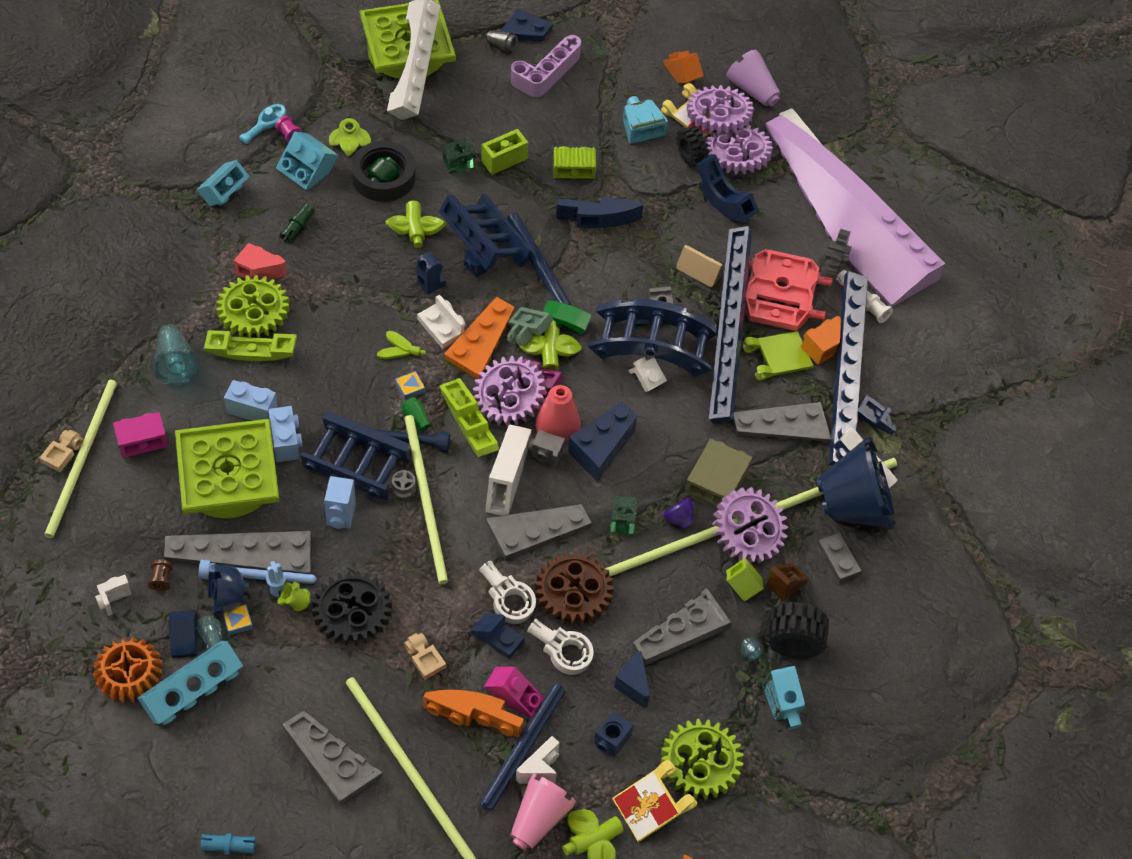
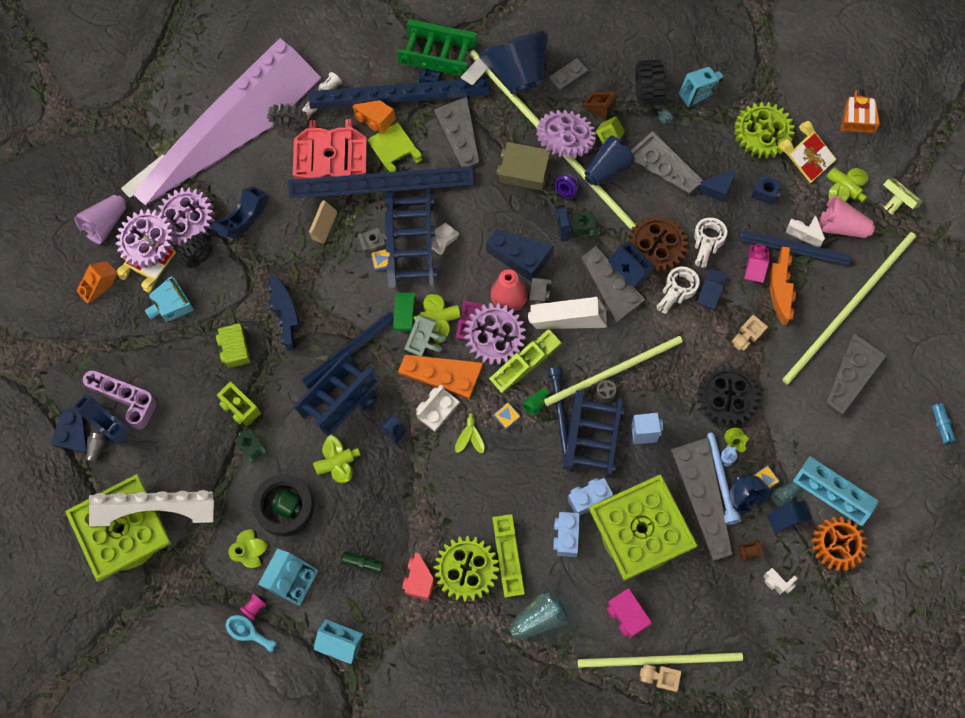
camera: 95 degrees left, 15 degrees up
none -> dark blue arch [73,394,131,445]
none -> green fence [397,19,477,76]
none -> dark blue wing [555,207,572,241]
none -> dark blue cone [584,136,635,186]
none -> dark blue brick [608,241,655,288]

